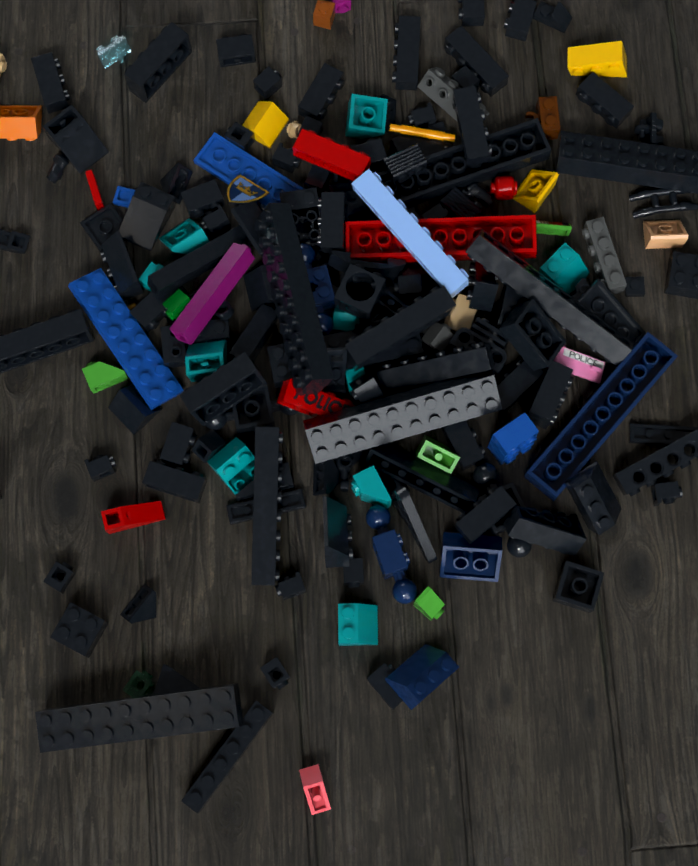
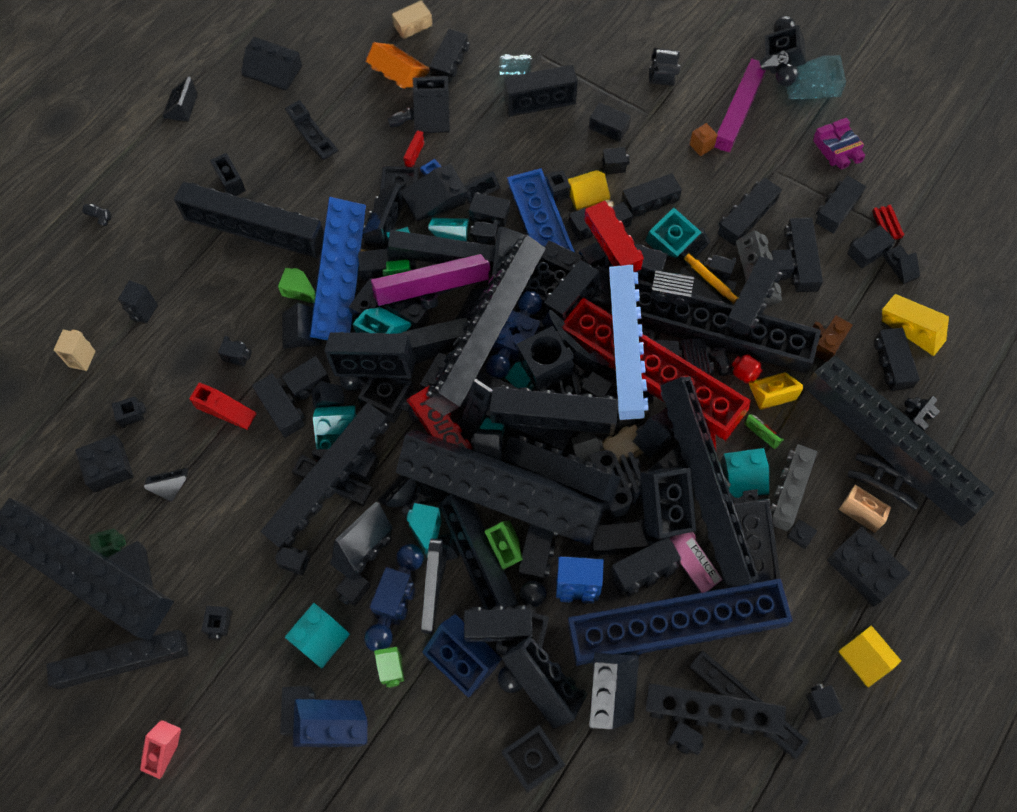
camera: 40 degrees right, 10 degrees down
shield [227,174,270,207] -> none

